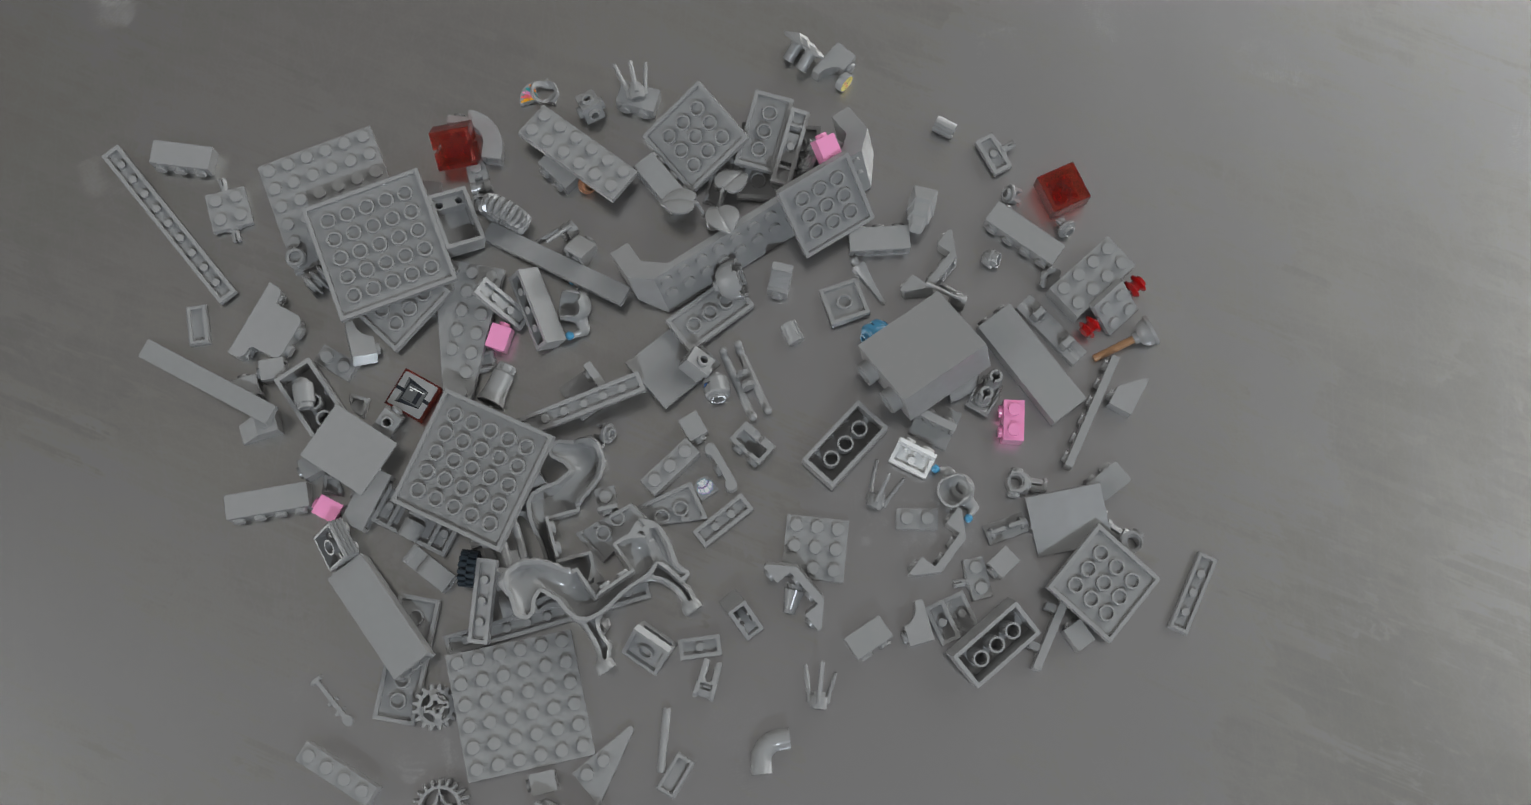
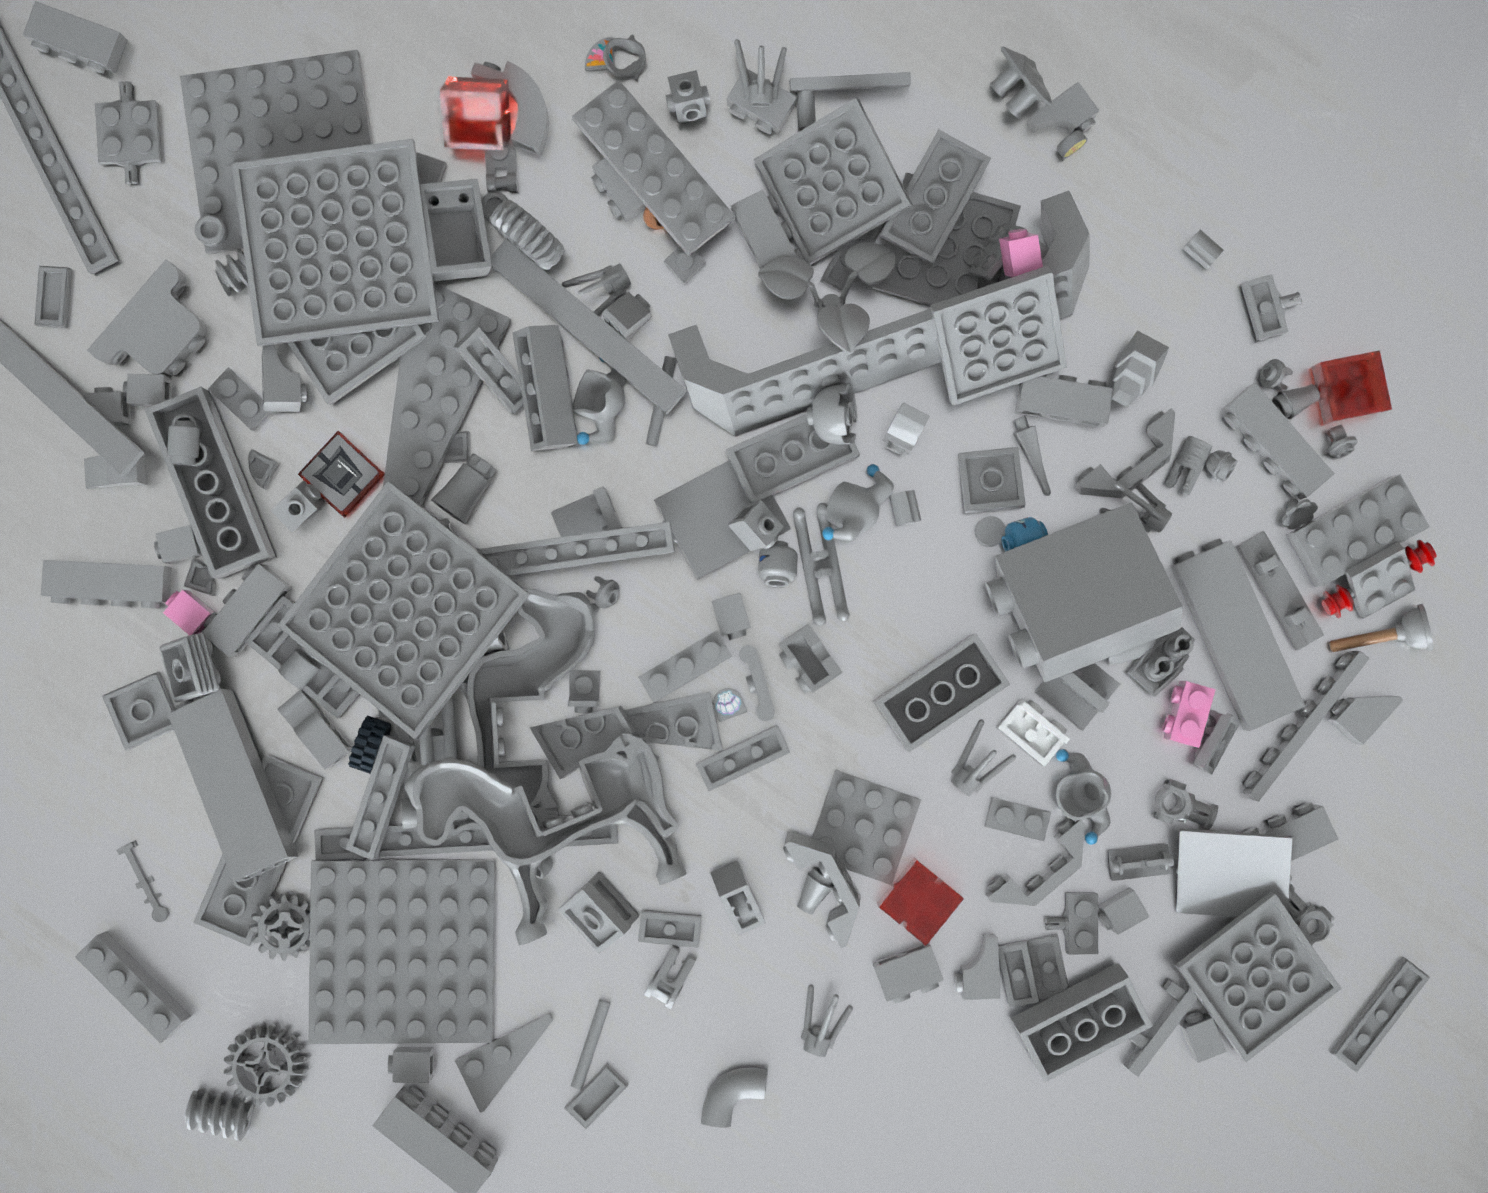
camera: 15 degrees right, 10 degrees up
light grey piece [300,404,398,496] -> none
bright pink brick [485,321,515,354] -> none
light grey hinge [770,107,811,186] -> none
none -> light grey tile [102,672,176,751]
none -> light grey piece [645,356,676,446]
none -> light grey plate [664,246,706,284]
none -> light grey piece [789,72,911,128]
none -> light grey piece [822,464,894,542]
none -> clear red piece [877,857,964,945]
none -> light grey tile [975,516,1006,547]
none -> light grey hinge [1165,436,1213,495]
none -> light grey plate [1194,710,1240,775]
none -> light grey cone [1272,384,1320,419]

